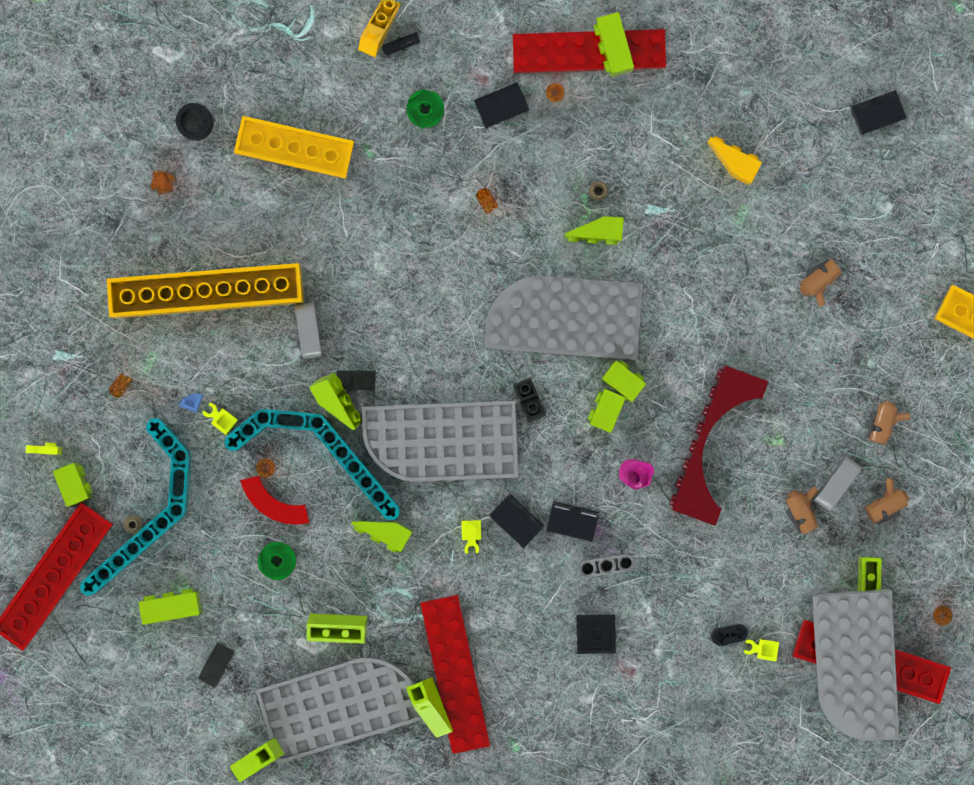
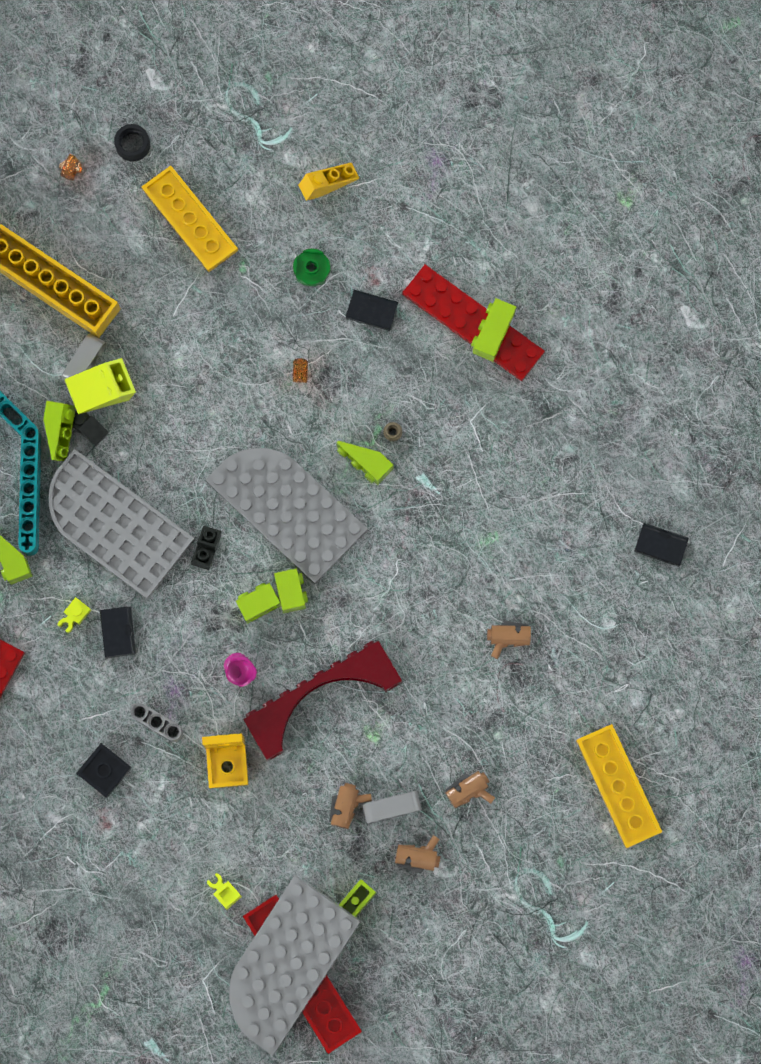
camera: 40 degrees right, 10 degrees down
black axle [382,32,420,55] -> none
clear orange plate [546,83,565,102] -> none
black piece [546,501,599,542] -> none
yellow slope [707,136,762,185] -> none
black beam [711,623,748,646] -> none
clear orange plate [933,606,953,626] -> none
none -> neon yellow slope [65,358,136,414]
none -> yellow bracket [202,733,249,789]

